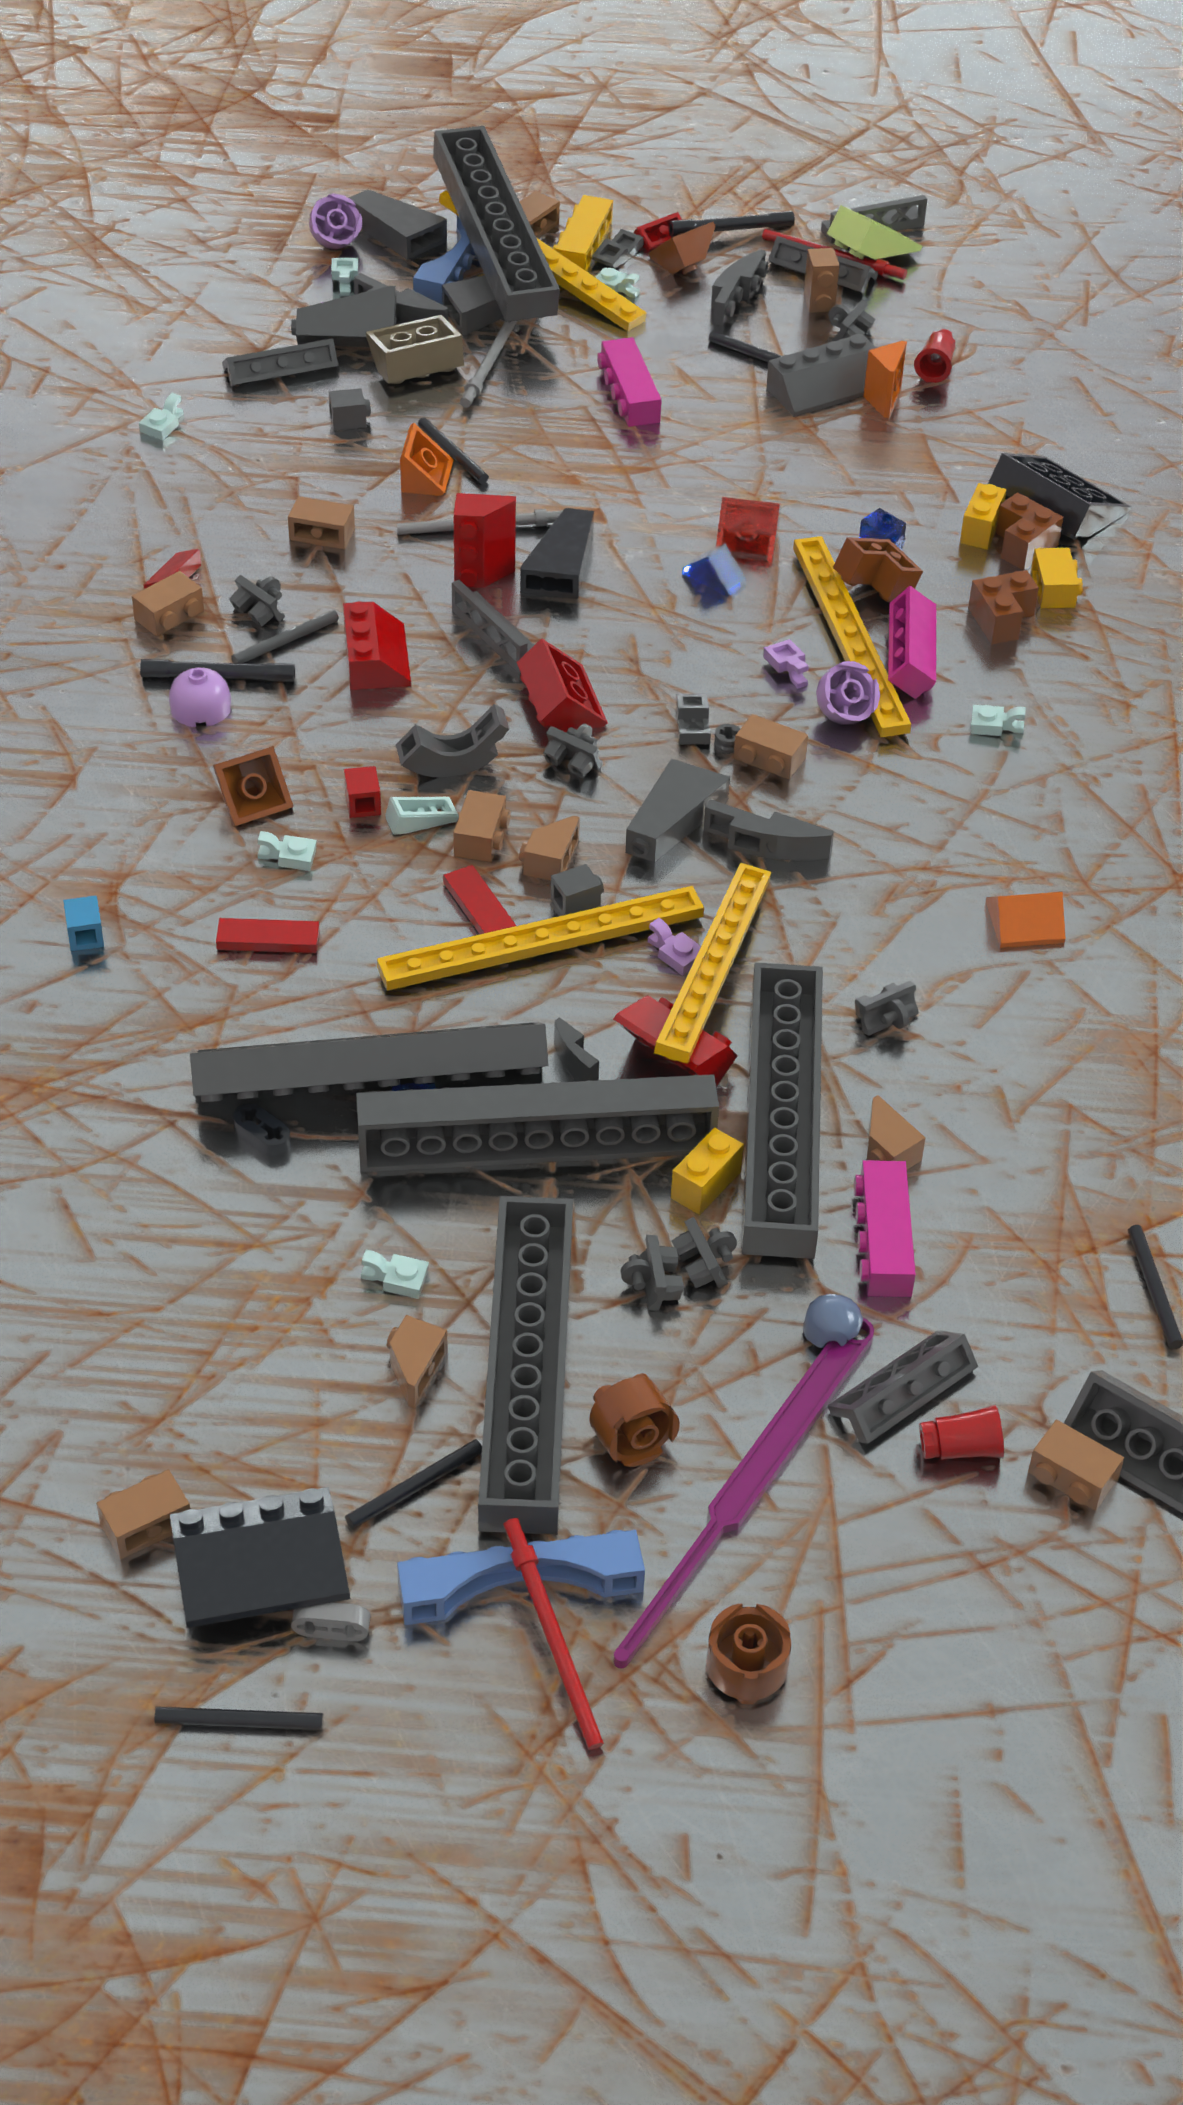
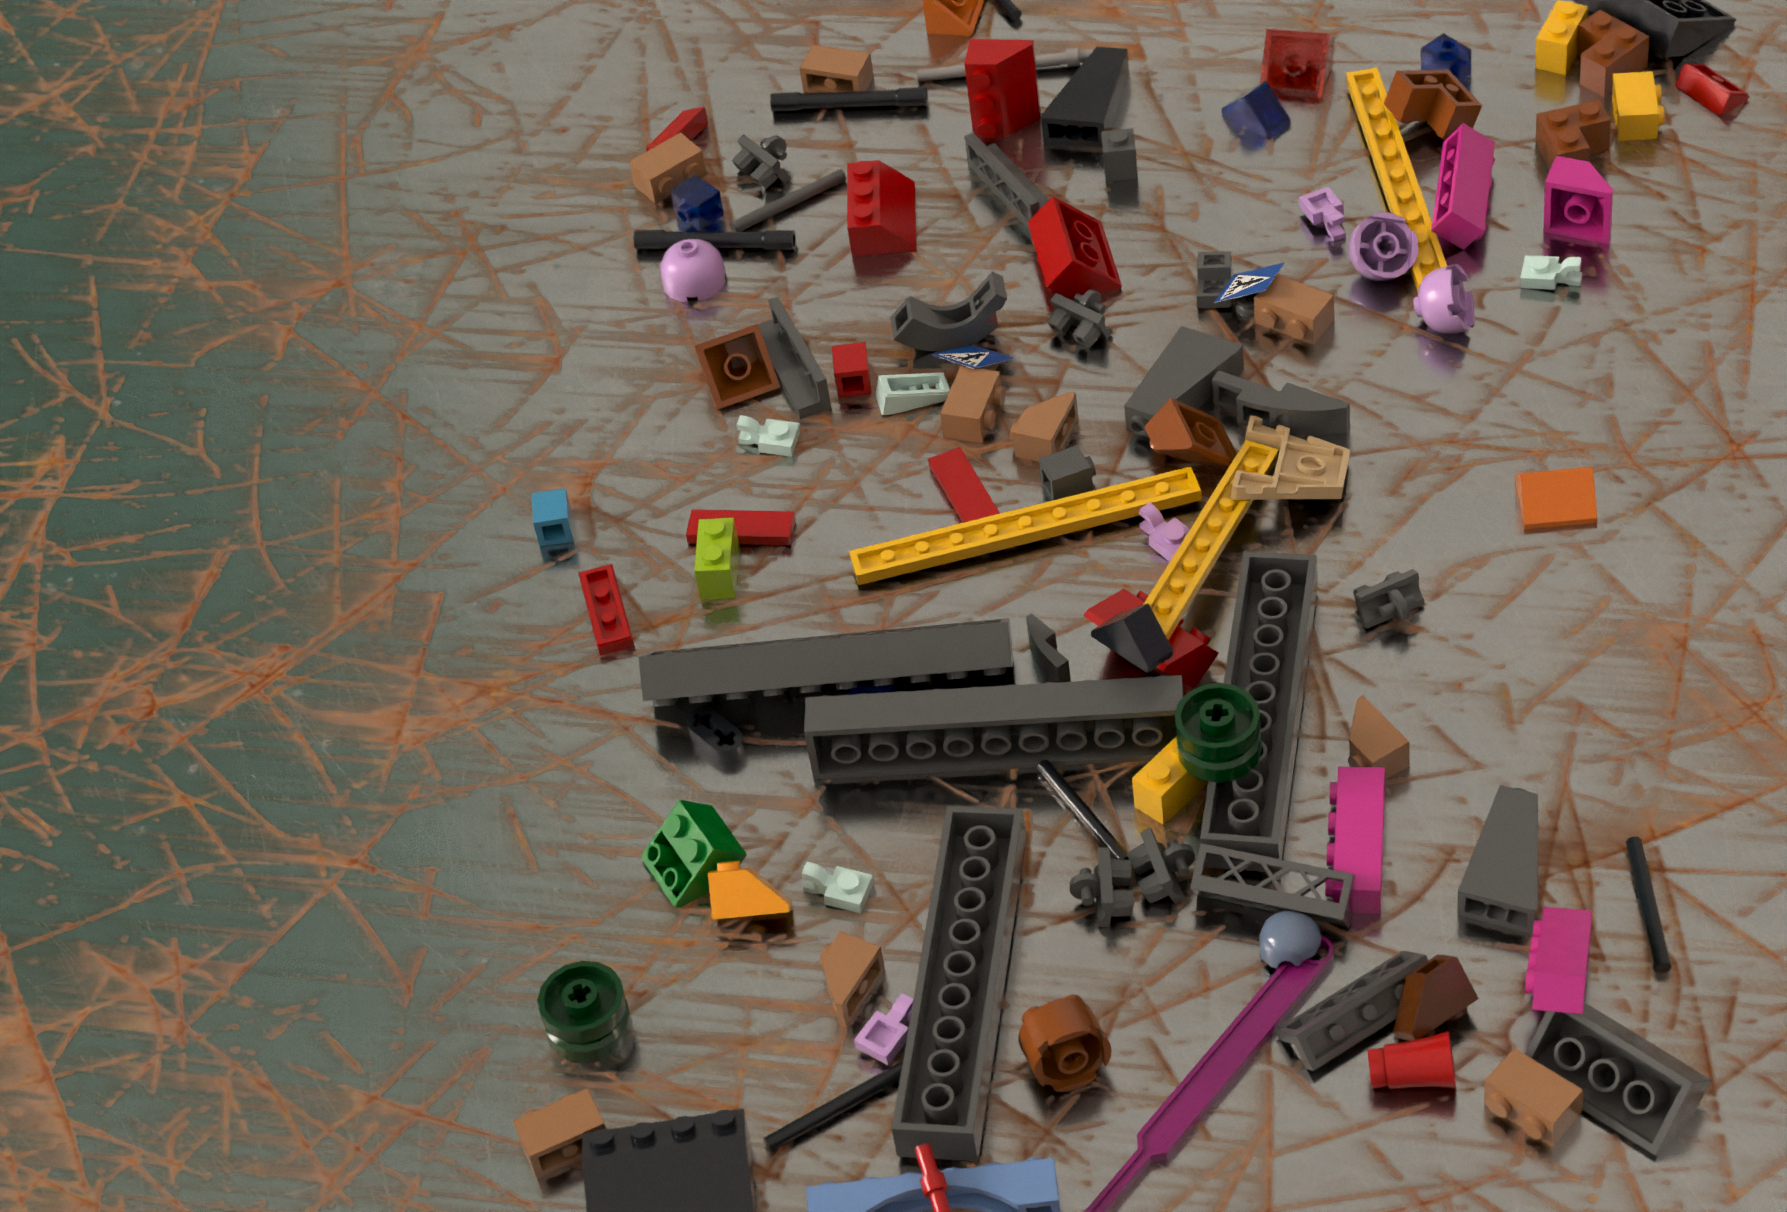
camera: 15 degrees right, 0 degrees up
none -> dark green wheel [537,961,633,1064]
none -> red tile [578,564,635,656]
none -> green slope [640,800,747,908]
none -> clear blue brick [671,174,724,231]
none -> lime brick [694,517,740,600]
none -> light orange slope [708,861,793,920]
none -> dark grey fence [758,297,831,419]
none -> black piece [770,87,928,112]
none -> lavender plate [854,993,913,1066]
none -> blue sticker [931,345,1015,369]
none -> black bar [1036,759,1129,860]
none -> black slope [1091,603,1173,673]
none -> dark grey brick [1101,128,1138,182]
none -> dark orange slope [1144,398,1237,469]
none -> dark green wheel [1175,683,1262,783]
none -> dark grey fence [1190,843,1355,927]
none -> blue sticker [1214,262,1285,303]
none -> tan wing [1230,415,1351,500]
none -> reddish brown slope [1393,954,1479,1041]
none -> lavender cylinder [1414,264,1475,334]
none -> dark grey slope [1458,785,1538,934]
none -> dark pink brick [1525,907,1592,1014]
none -> dark pink slope [1543,156,1613,244]
none -> red slope [1675,64,1749,115]

